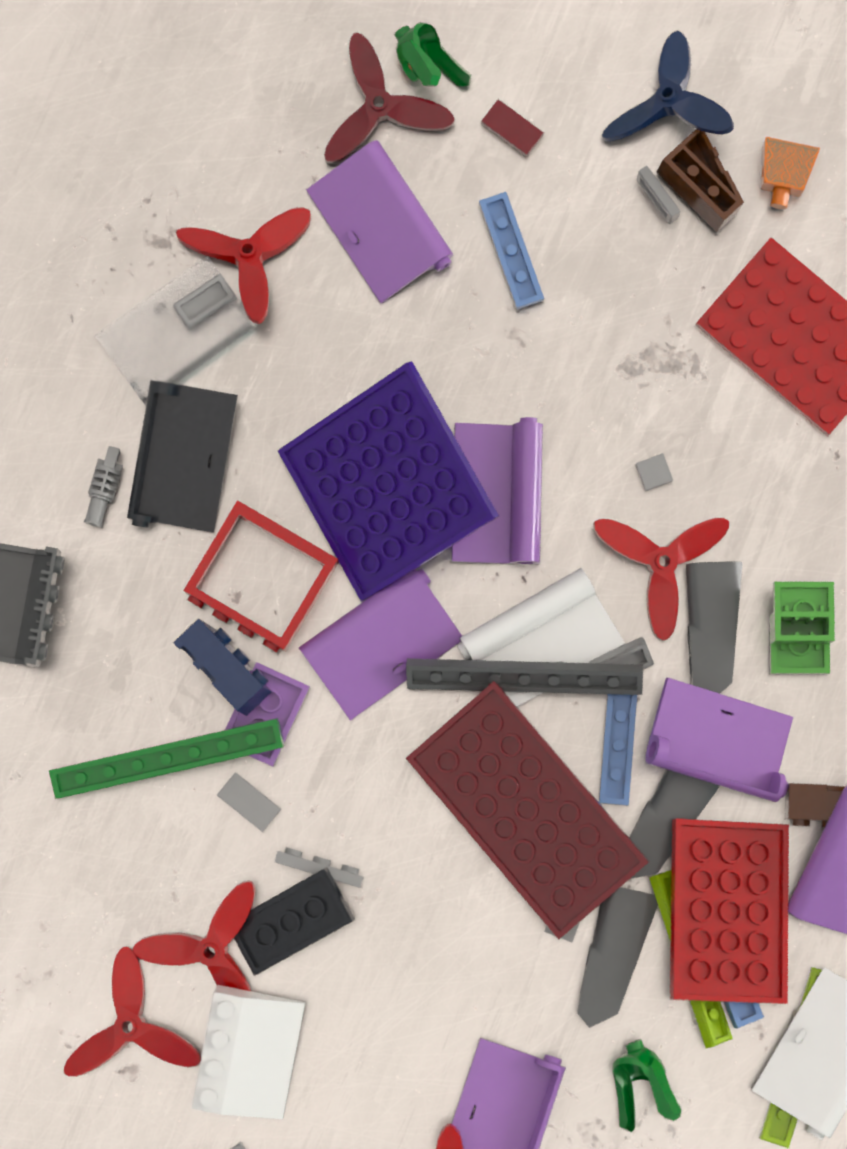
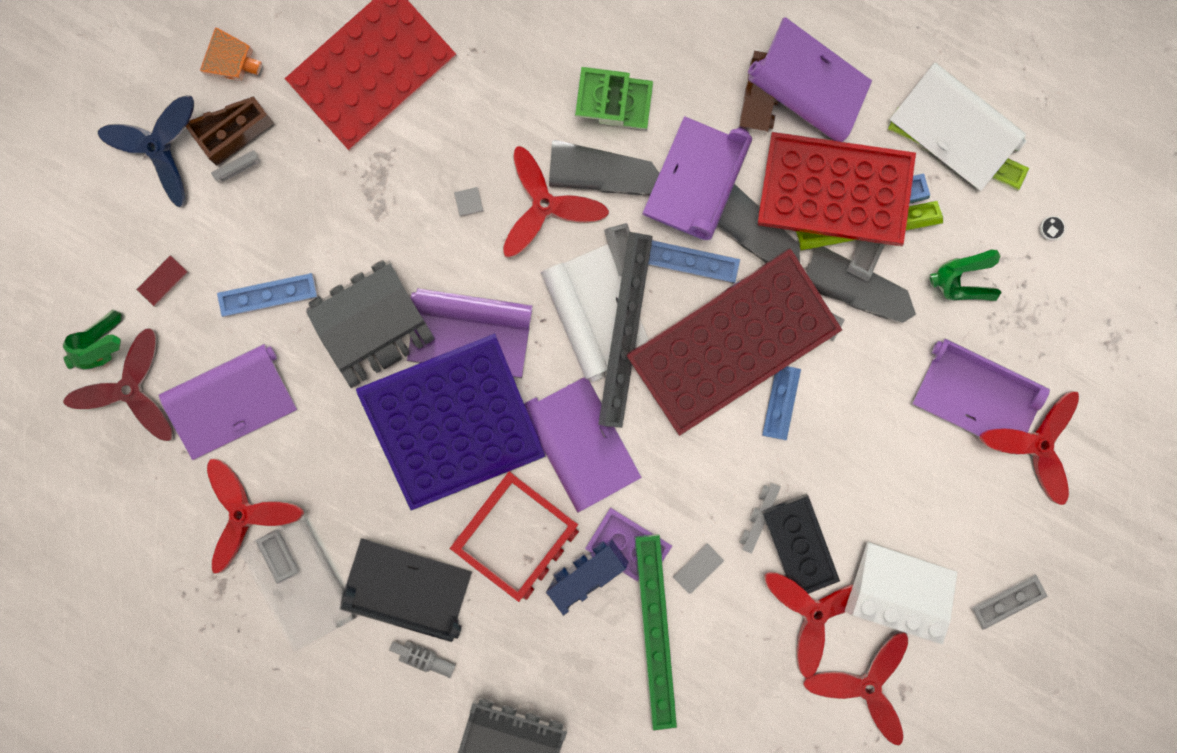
camera: 85 degrees left, 5 degrees up
none -> dark grey hinge [306,260,435,388]
none -> medium blue plate [762,366,801,440]
none -> light grey tile [846,240,885,282]

